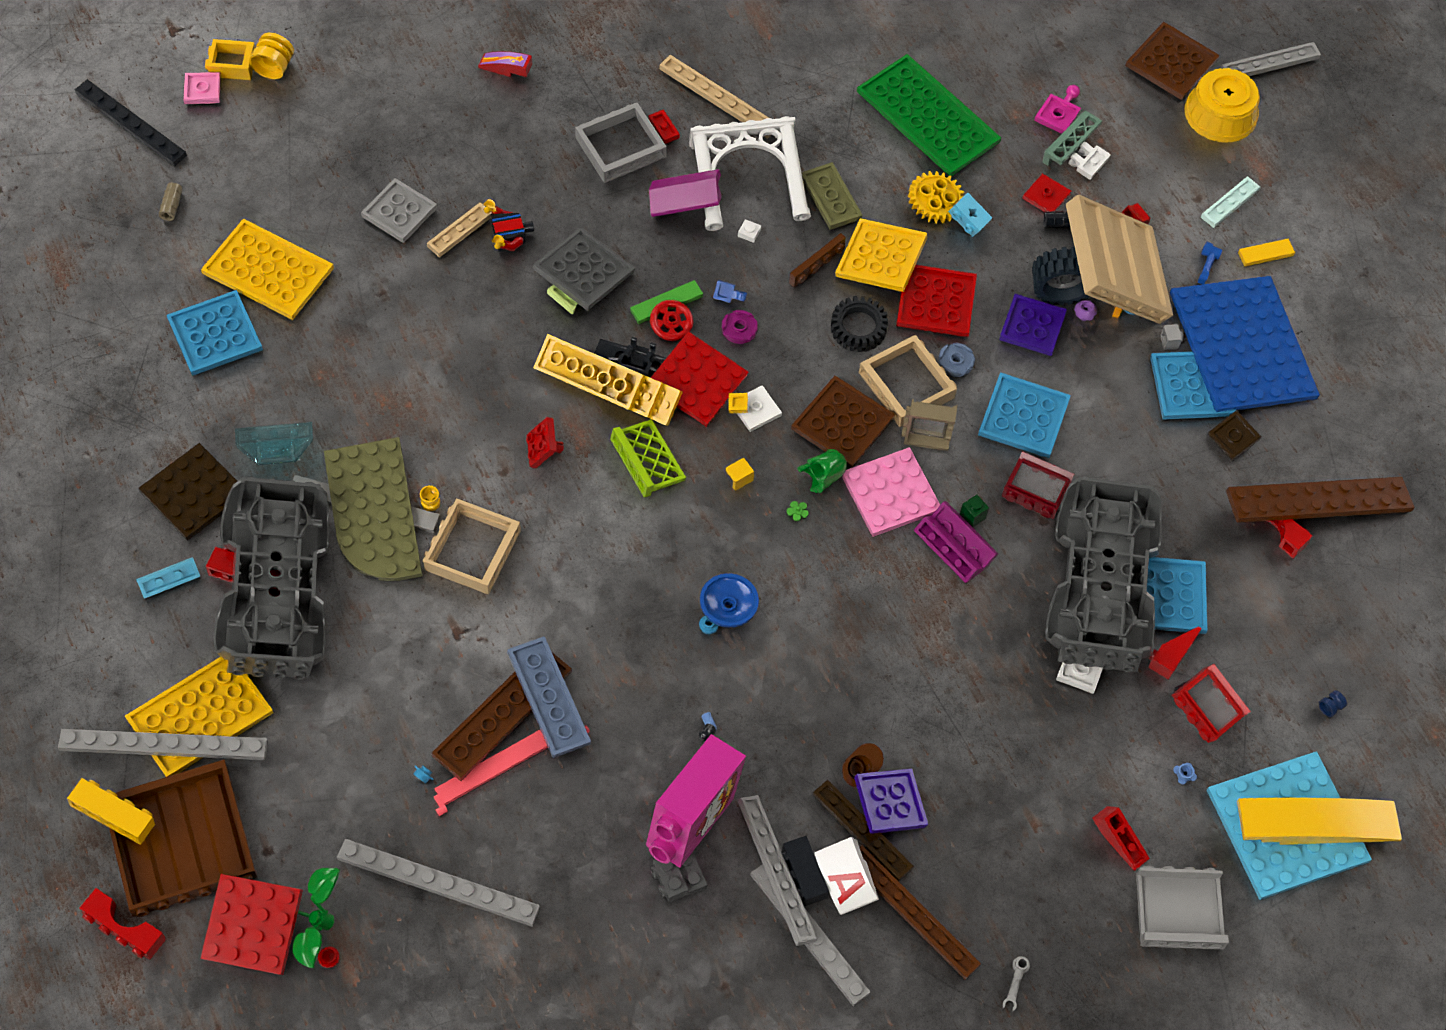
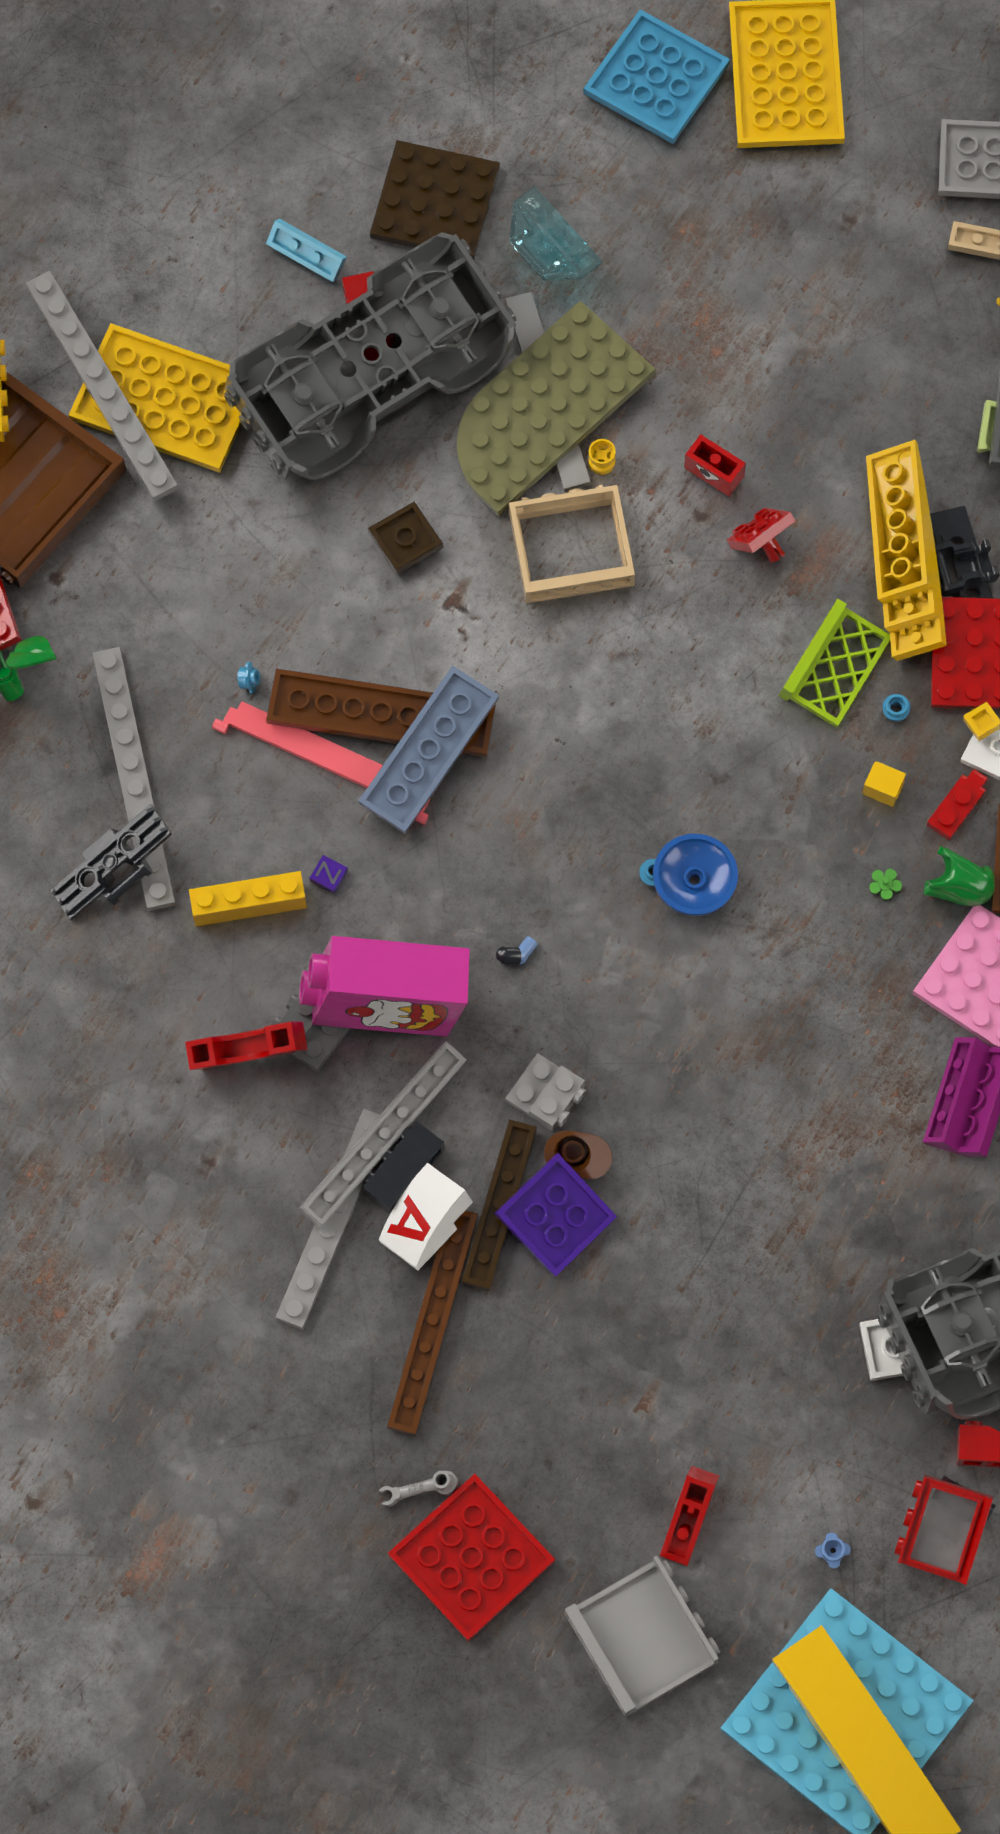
camera: 65 degrees right, 10 degrees up
none -> black piece [50,804,172,920]
none -> red arch [185,1021,308,1070]
none -> yellow brick [189,871,307,927]
none -> dark purple tile [309,855,348,894]
none -> dark brown plate [368,501,444,574]
none -> red plate [388,1474,555,1642]
none -> light grey plate [505,1053,586,1132]
none -> red brick [684,434,746,497]
none -> dark azure plate [882,694,910,722]
none -> red hinge [926,769,988,841]

